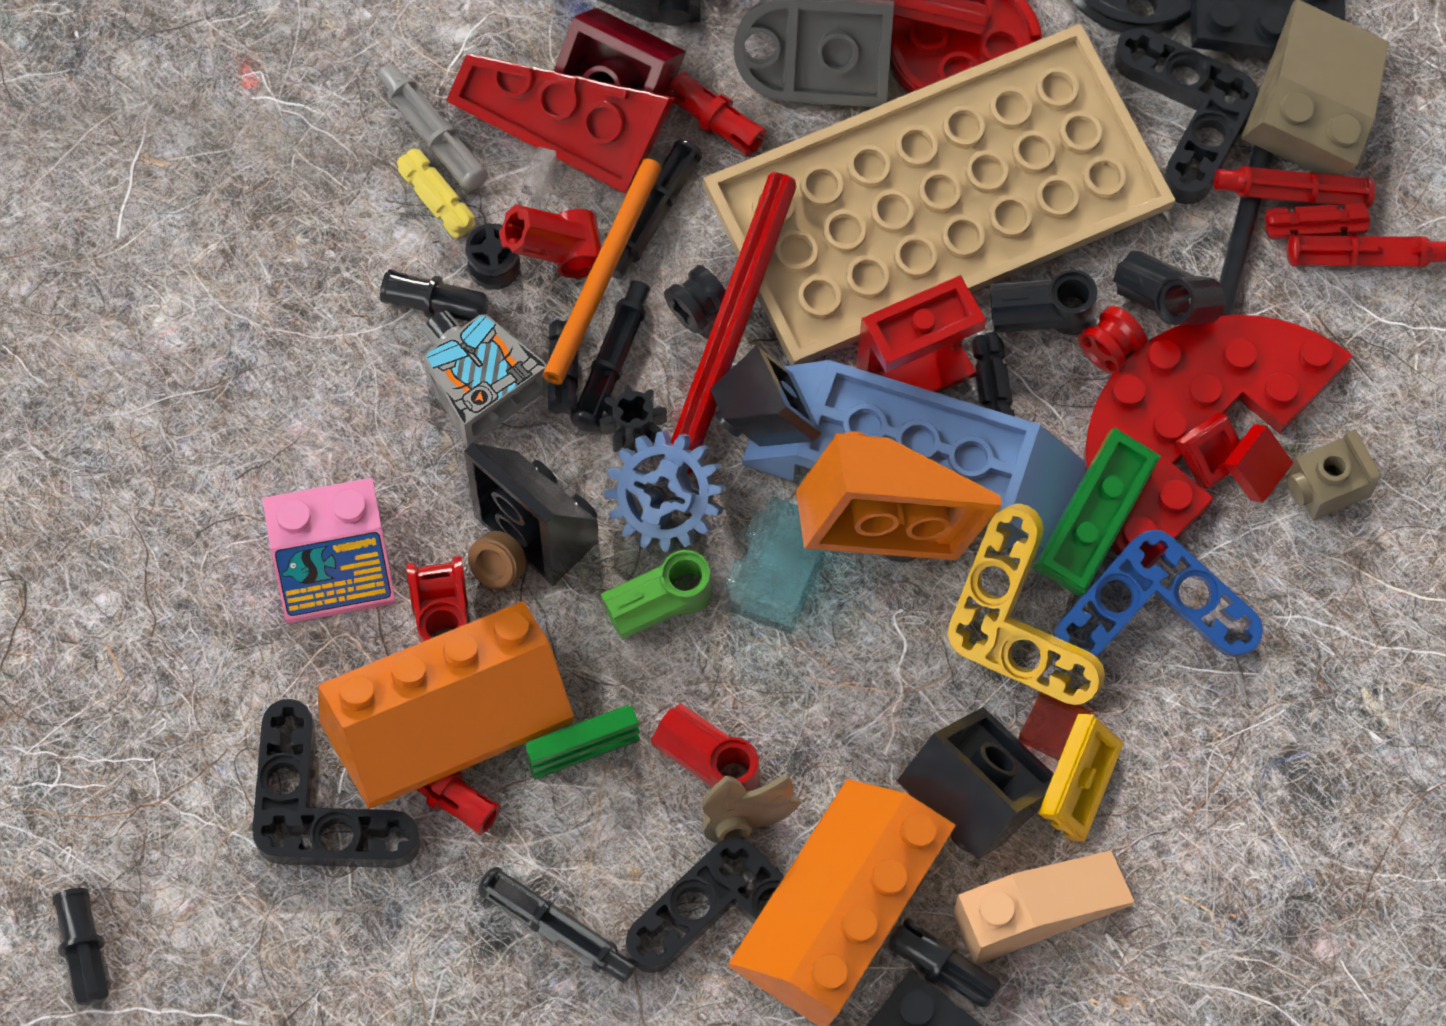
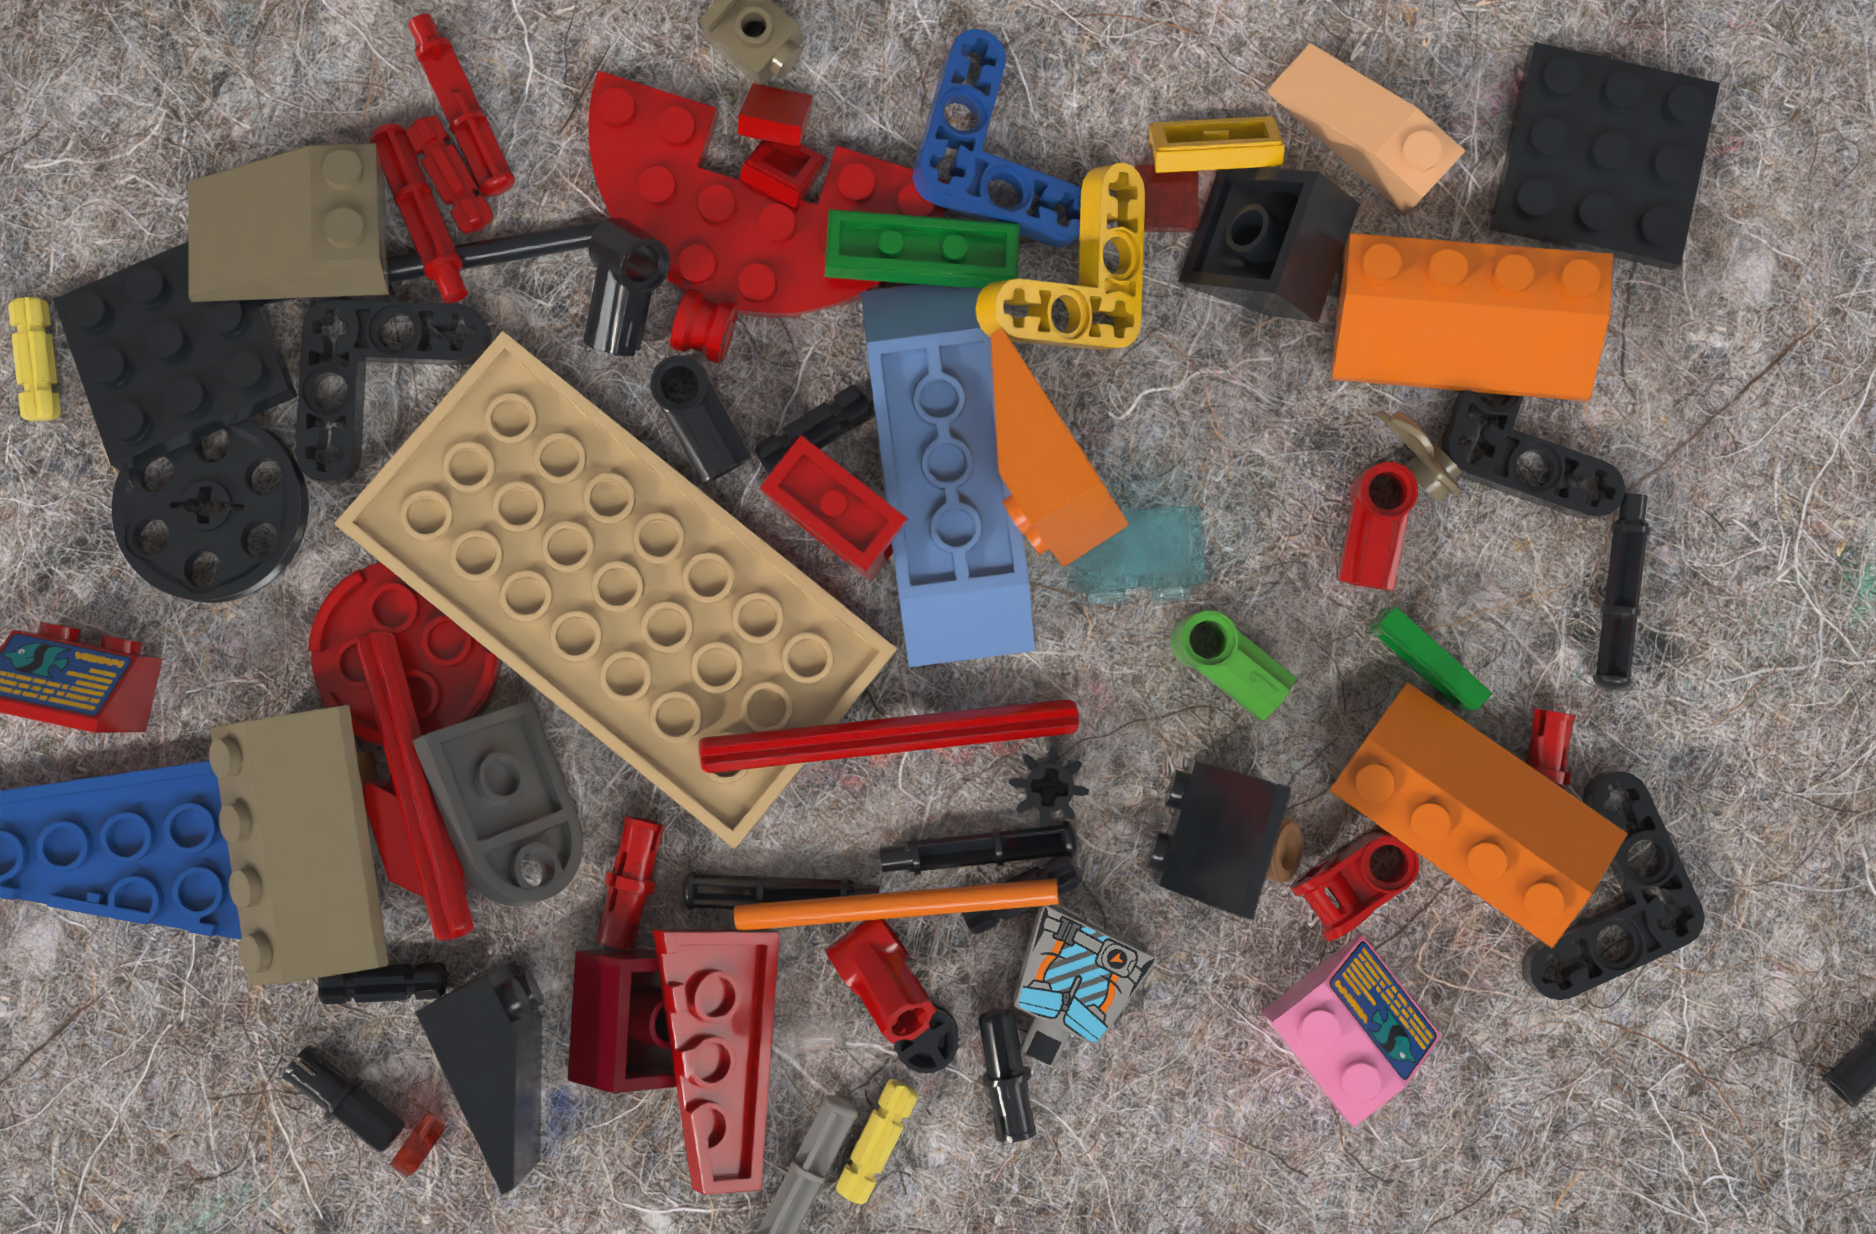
camera: 110 degrees left, 20 degrees up
medium blue gear [604,431,726,552] -> none
black wheel [664,265,726,333] -> none
black slope [710,345,822,447] -> none
black axle [888,918,1001,1007] -> none

